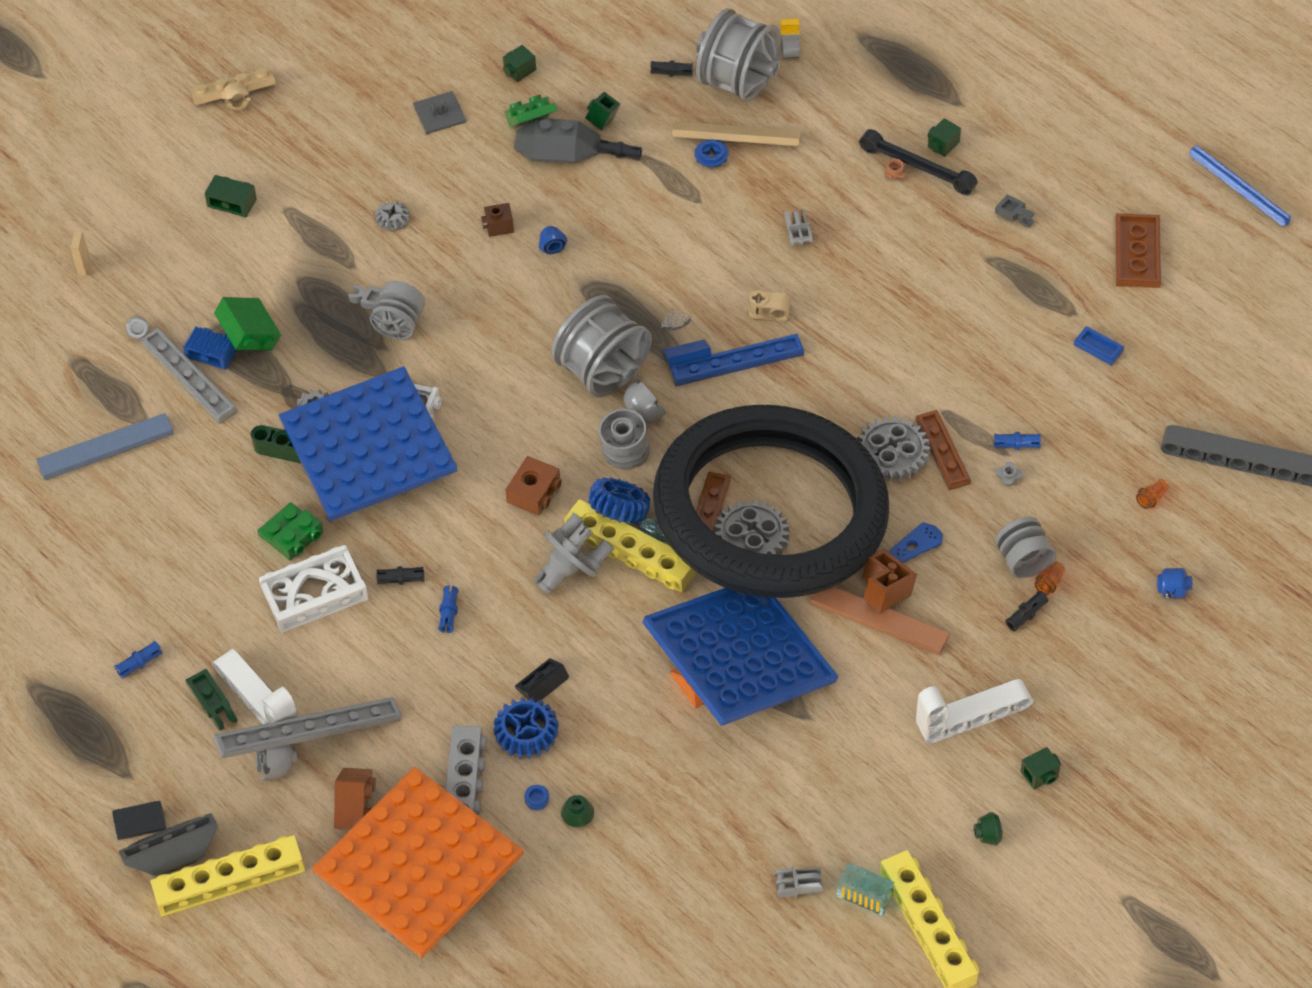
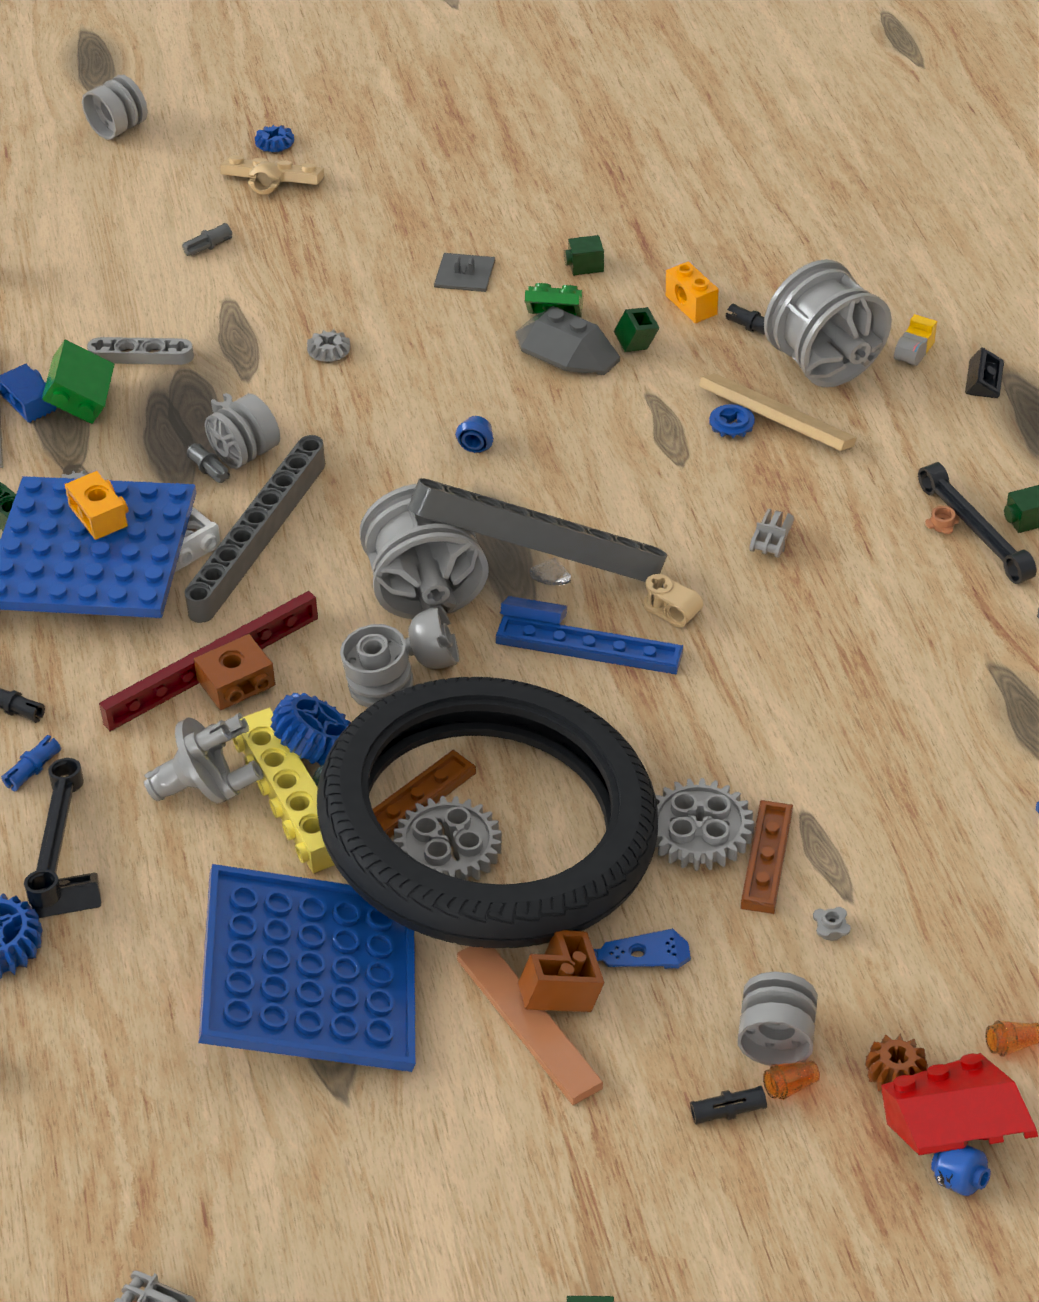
camera: 30 degrees right, 10 degrees down
dark green brick [204,175,257,218] -> none
reddish brown brick [481,203,514,237] -> none
black pin [598,139,642,161] -> none
white beam [916,679,1033,743] -> none
blue pin [994,432,1041,450] -> none
none -> black piece [24,758,84,908]
none -> light orange brick [64,471,129,540]
none -> light grey wheel [82,75,148,140]
none -> light grey beam [87,337,194,365]
none -> dark red plate [99,591,318,731]
none -> dark grey axle [182,223,233,256]
none -> dark grey beam [185,435,326,623]
none -> dark grey axle [187,443,230,483]
none -> blue gear [254,124,294,152]
none -> dark grey beam [408,478,668,582]
none -> light orange brick [665,261,719,324]
none -> dark orange gear [865,1033,928,1092]
none -> red wedge [881,1053,1038,1155]
none -> black slope [965,347,1004,398]

